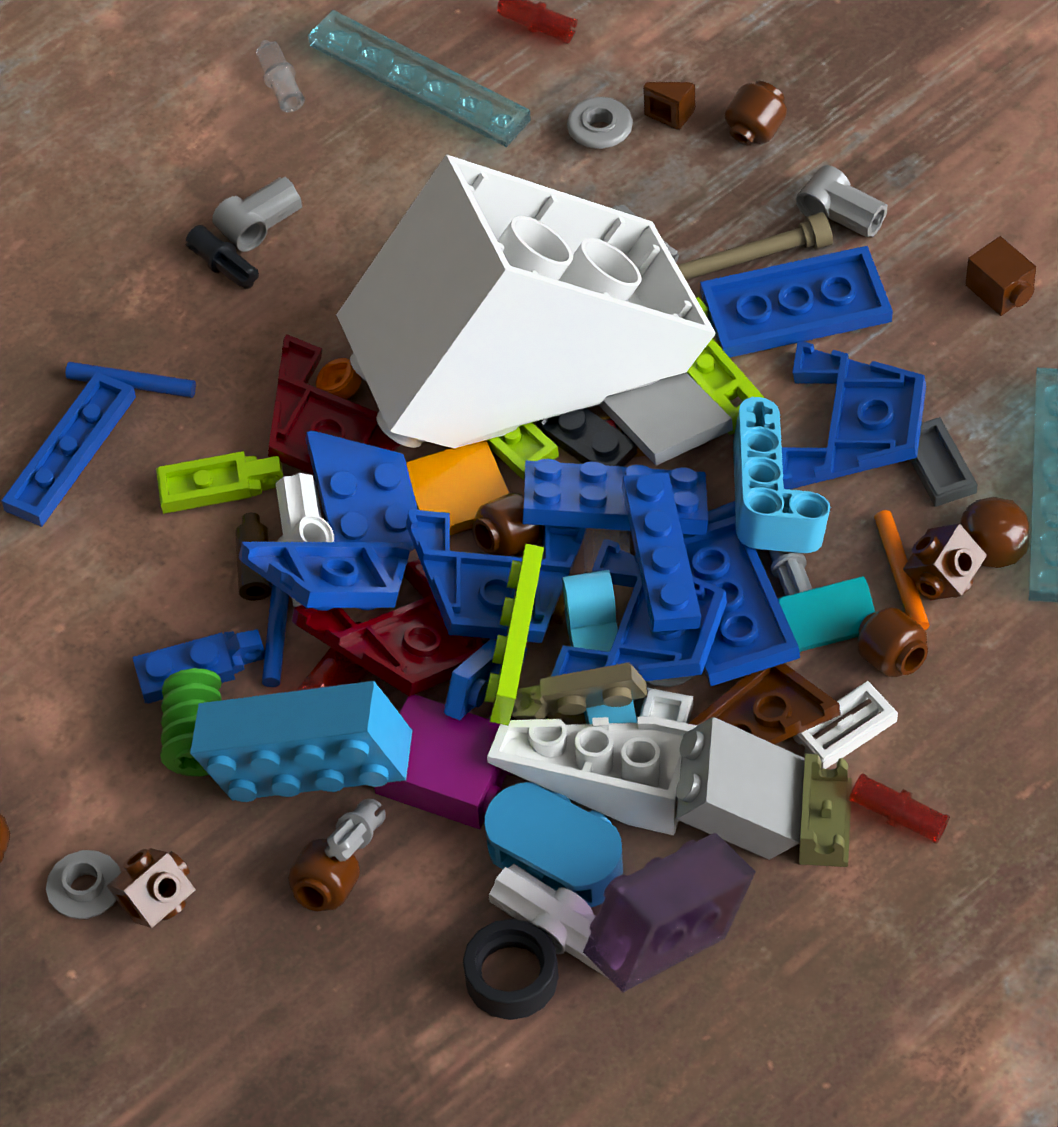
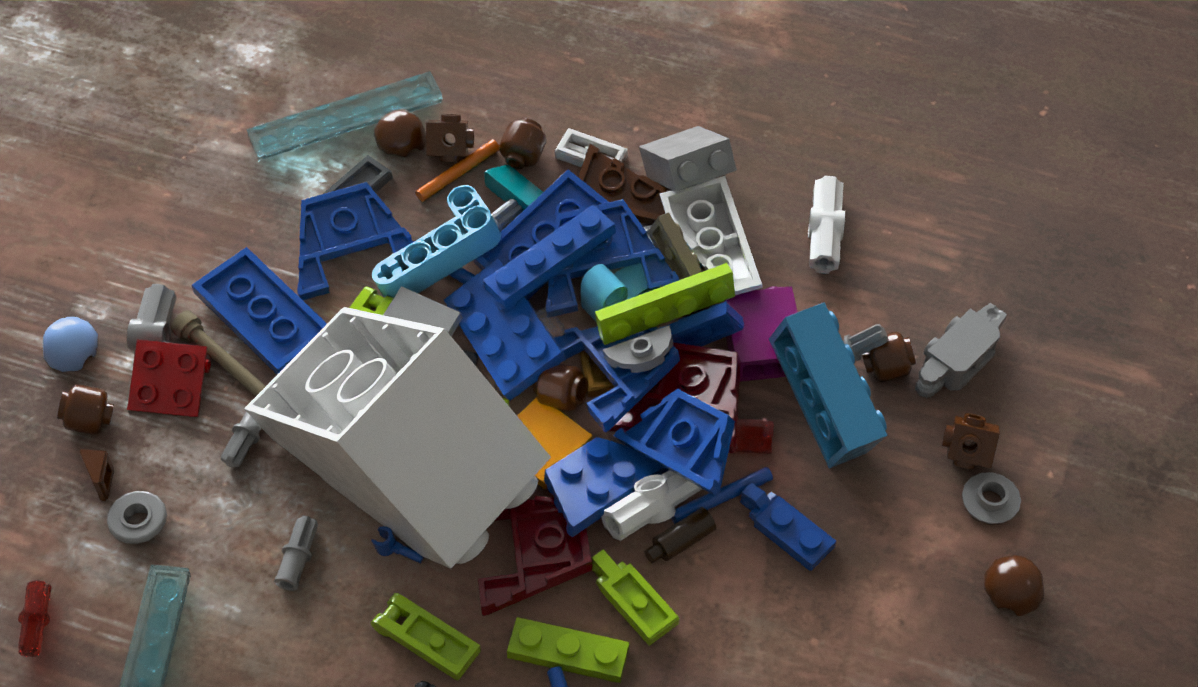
camera: 125 degrees left, 0 degrees up
bright green piece [160,668,222,776] -> none
orange tile [316,358,362,399] -> none
black tyre [463,919,559,1020] -> none
dark azure brick [485,782,623,908] -> none
clear purple brick [583,832,756,993] -> none
olive hinge [799,753,852,867] -> none
clear red pin [849,773,950,844] -> none
reddish brown brick [965,236,1036,316] -> none
none -> light blue hair [43,317,98,372]
none -> red hinge [127,339,211,417]
none -> lime plate [370,593,481,681]
none -> lime plate [507,617,630,683]
none -> light grey plate [602,325,673,373]
none -> light grey hinge [915,303,1007,399]

